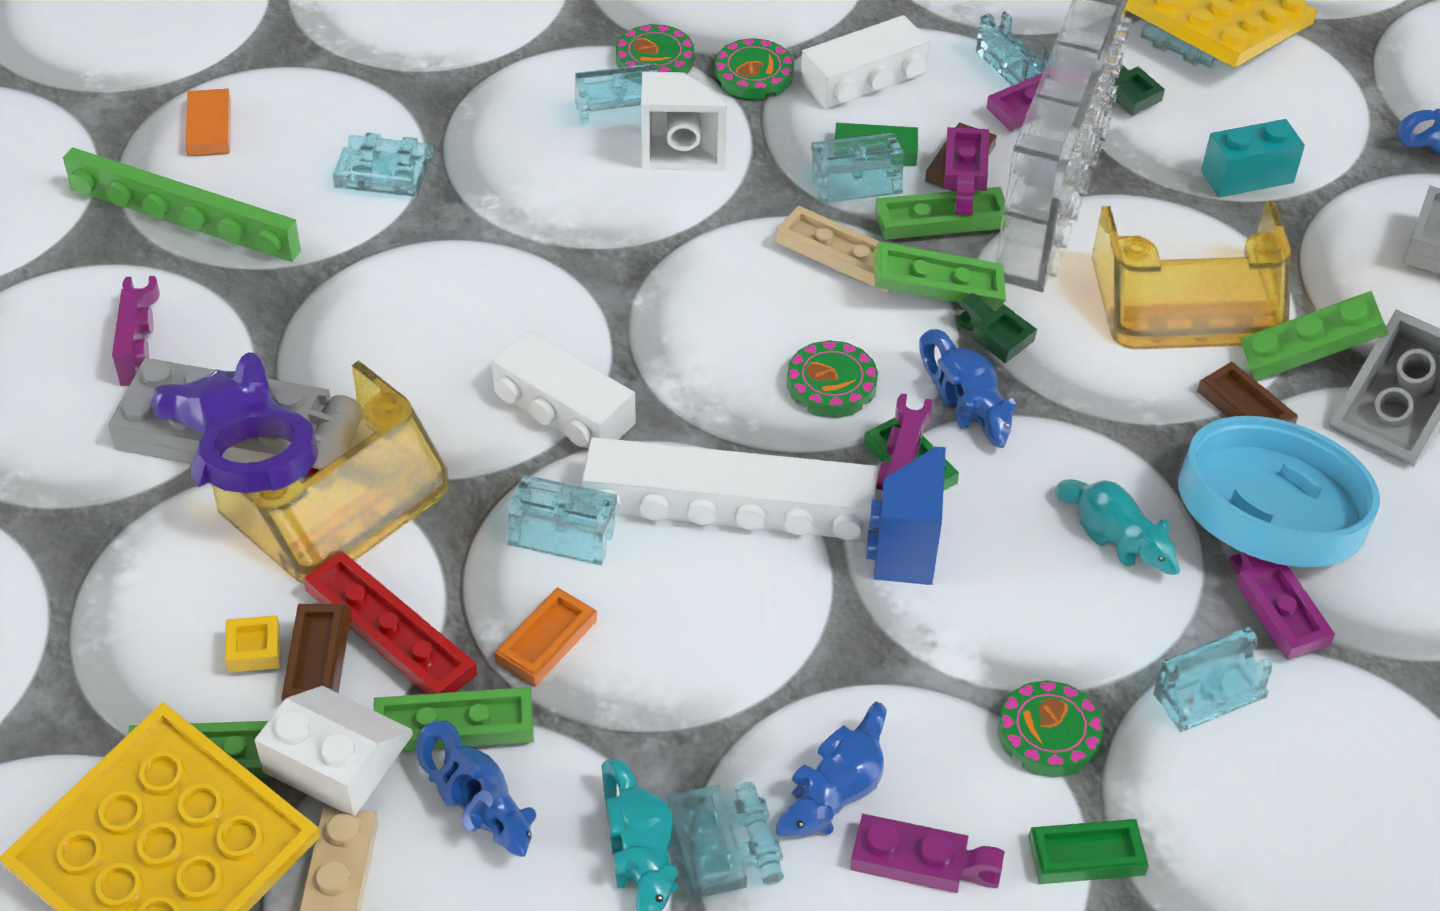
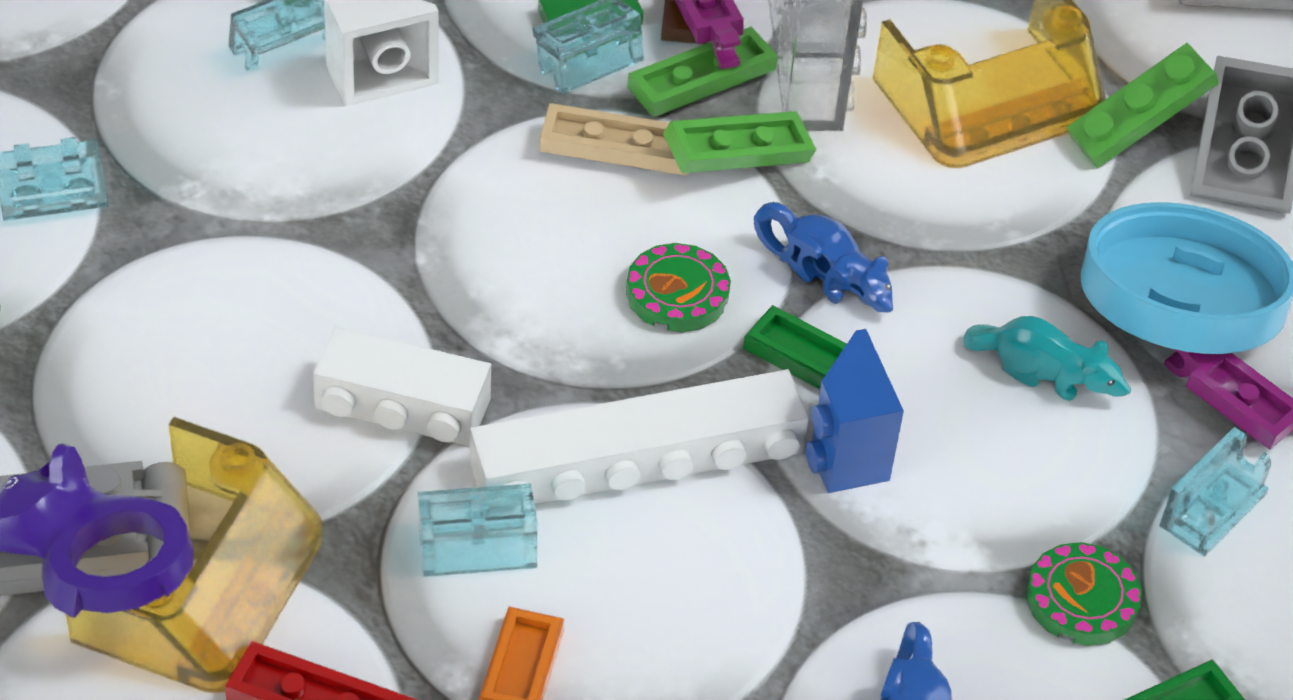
camera: 25 degrees left, 0 degrees up
magenta plate [876,393,932,491] -> none
dark green plate [956,293,1038,363] -> none
reddish brown tile [1197,361,1298,424] -> none

